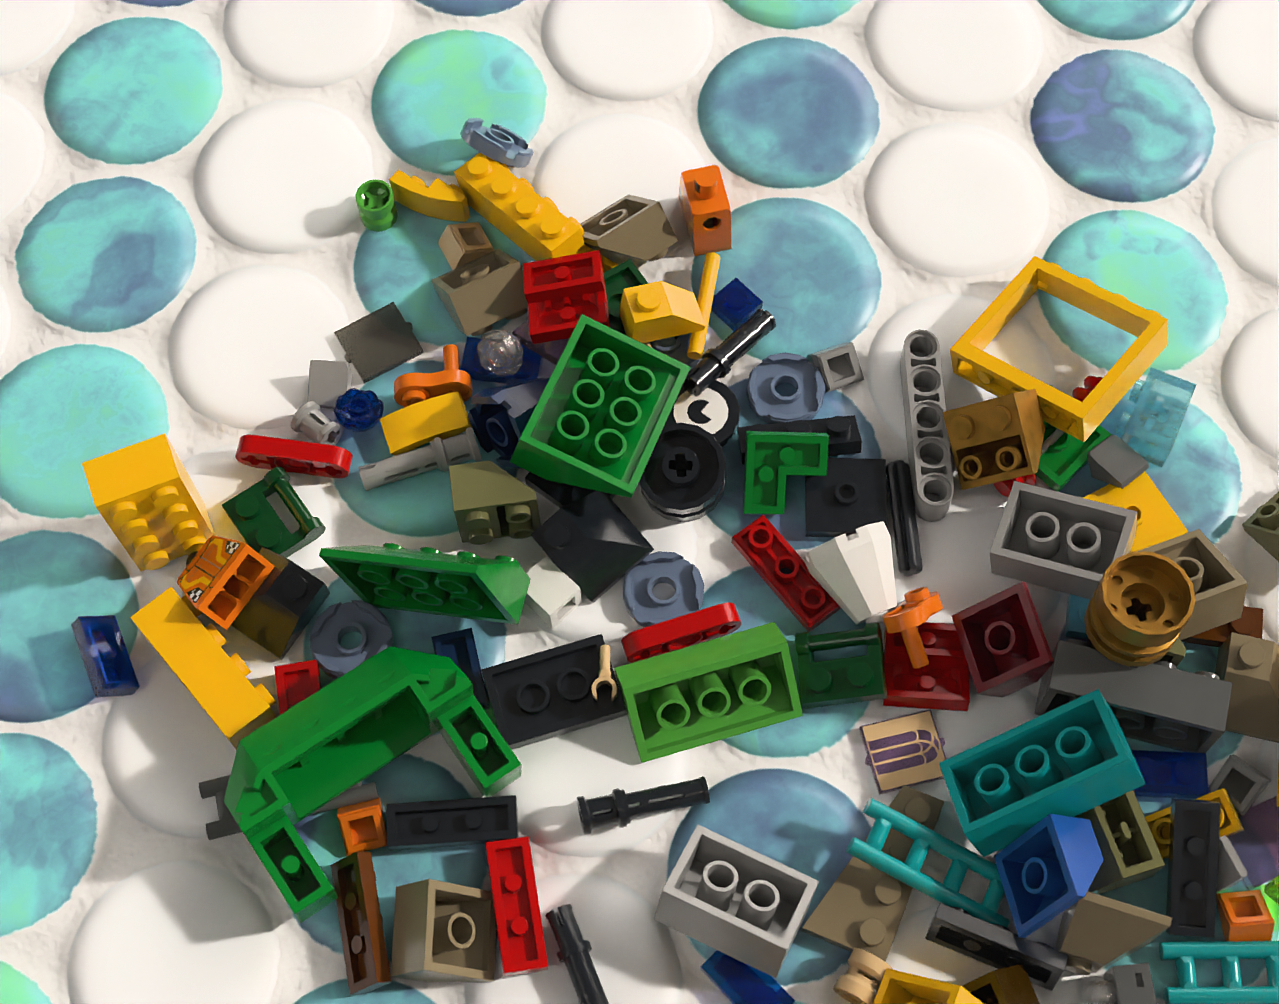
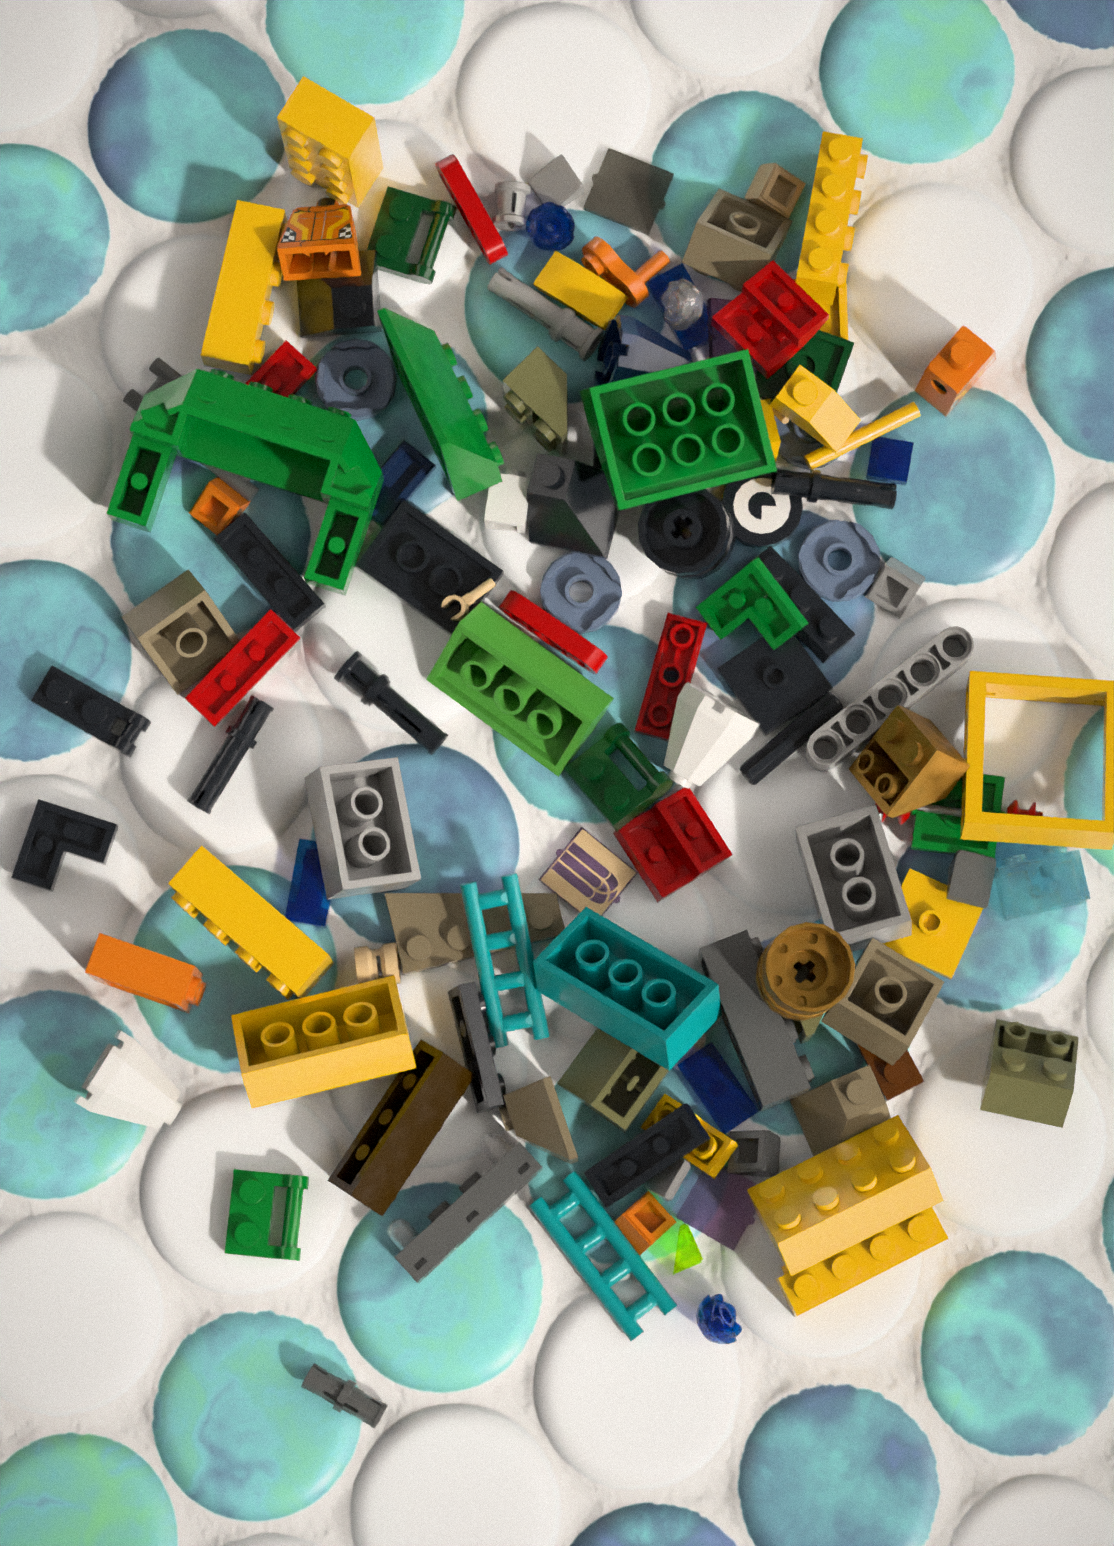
camera: 55 degrees right, 15 degrees up
clear blue plate [71,615,140,698] -> none
reddish brown plate [331,851,391,995] -> none
bright green wheel [355,179,398,232] -> none
yellow slope [389,169,470,222] -> none
sand blue tile [460,118,534,168] -> none
dark tan slope [580,194,678,261] -> none
orange piece [882,587,943,669] -> none
dark red slope [951,582,1054,697] -> none
blue slope [994,813,1104,938] -> none

